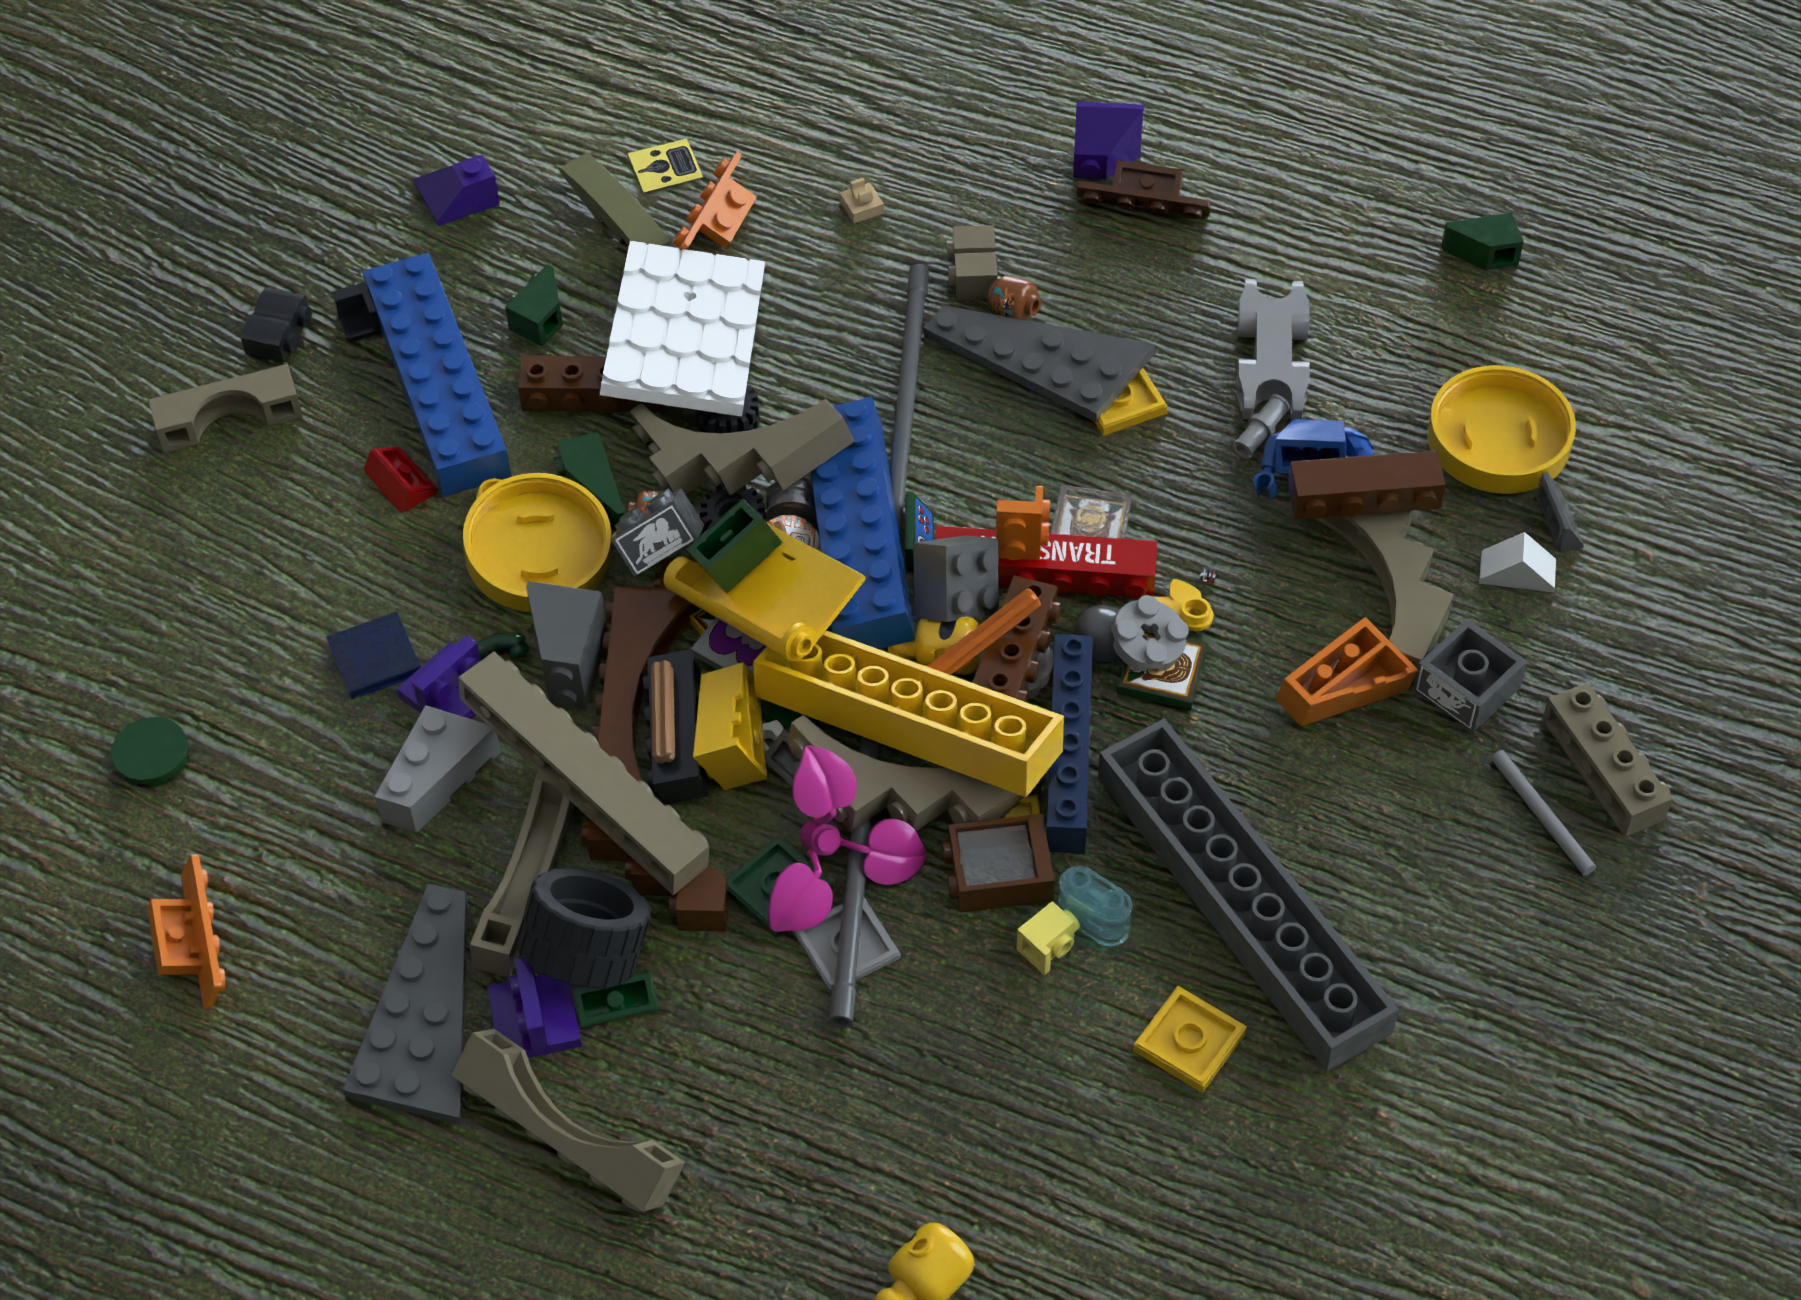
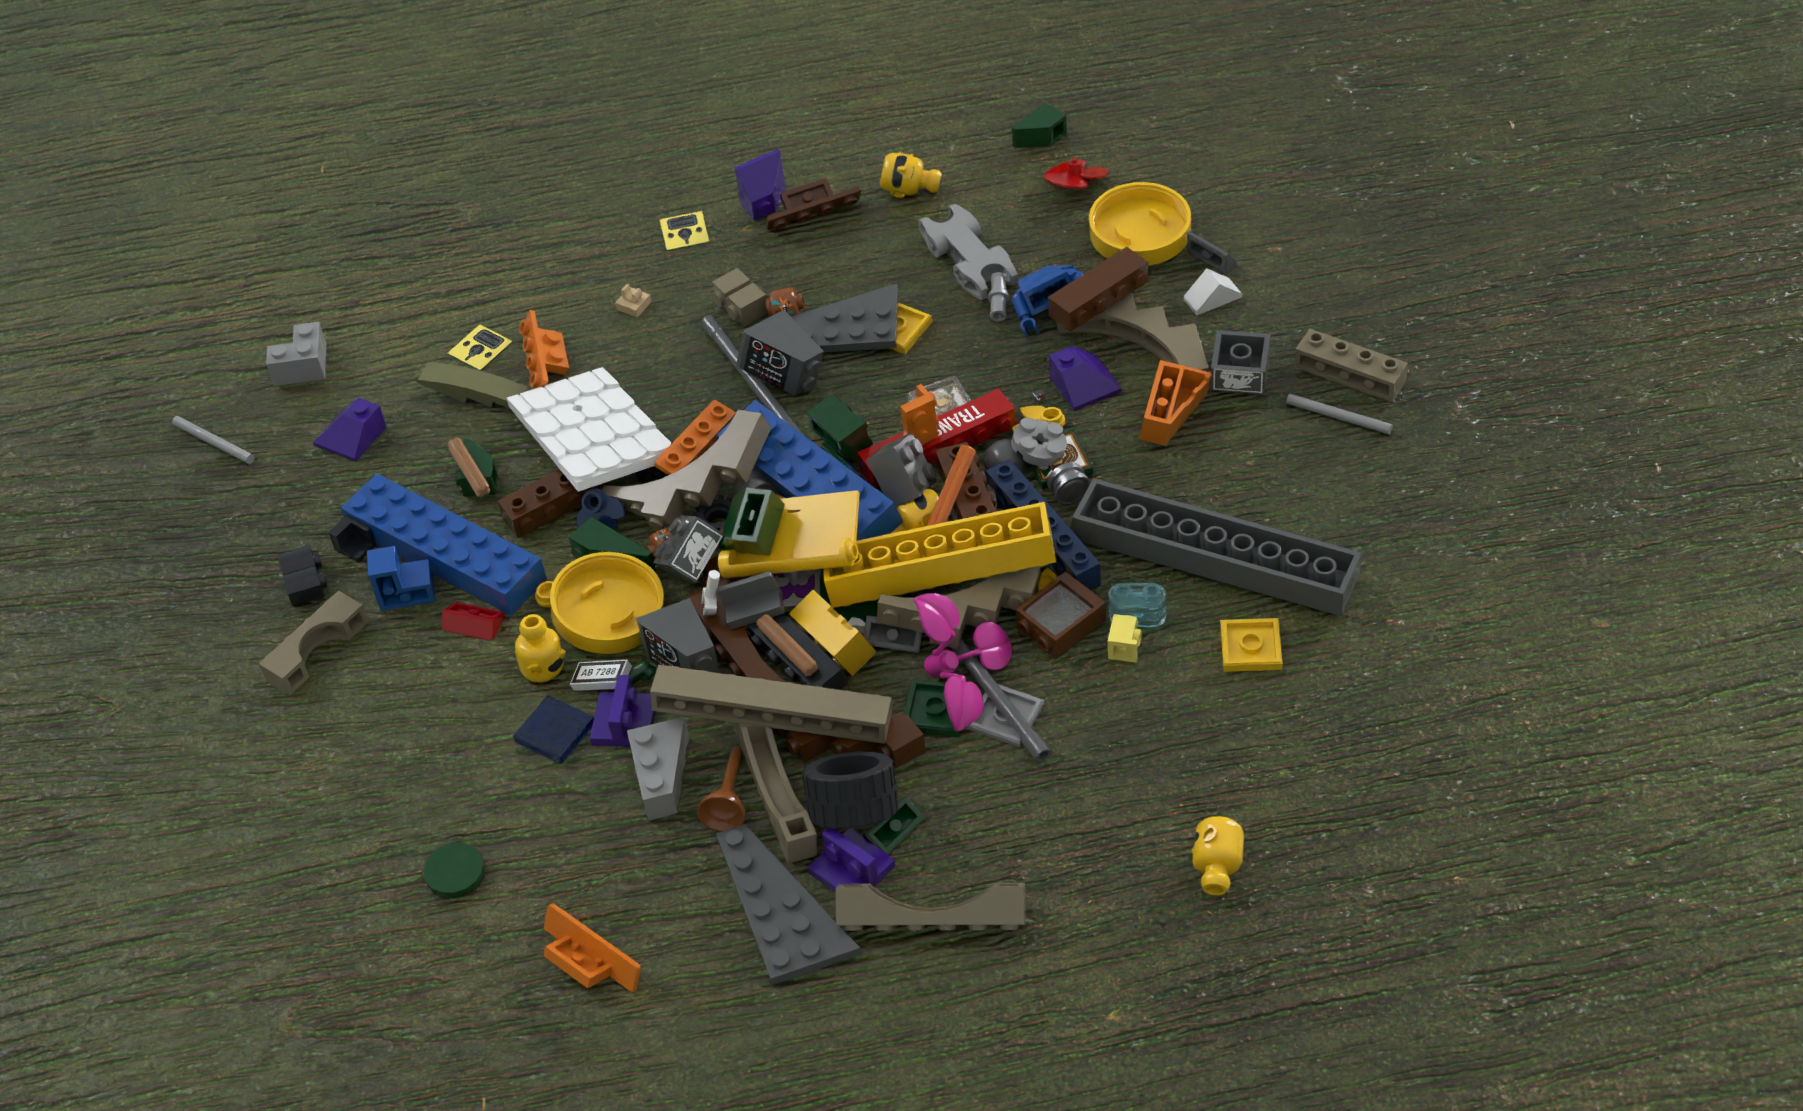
camera: 30 degrees left, 5 degrees down
none -> light grey bar [172,416,254,464]
none -> light grey brick [266,322,327,386]
none -> blue brick [367,546,436,611]
none -> medium nougat axle [447,438,490,497]
none -> yellow piece [515,614,566,683]
none -> tile [570,660,632,691]
none -> dark blue plate [577,488,625,532]
none -> orange bracket [654,400,736,475]
none -> sticker [660,211,709,250]
none -> dark orange piece [697,746,746,832]
none -> white bar [702,570,720,616]
none -> dark grey panel [717,572,784,630]
none -> dark grey slope [736,310,824,396]
none -> dark green slope [807,394,873,459]
none -> yellow piece [880,152,942,198]
none -> red piece [1044,158,1109,189]
none -> flat silver wheel [1047,462,1091,505]
none -> dark purple slope [1049,346,1121,411]

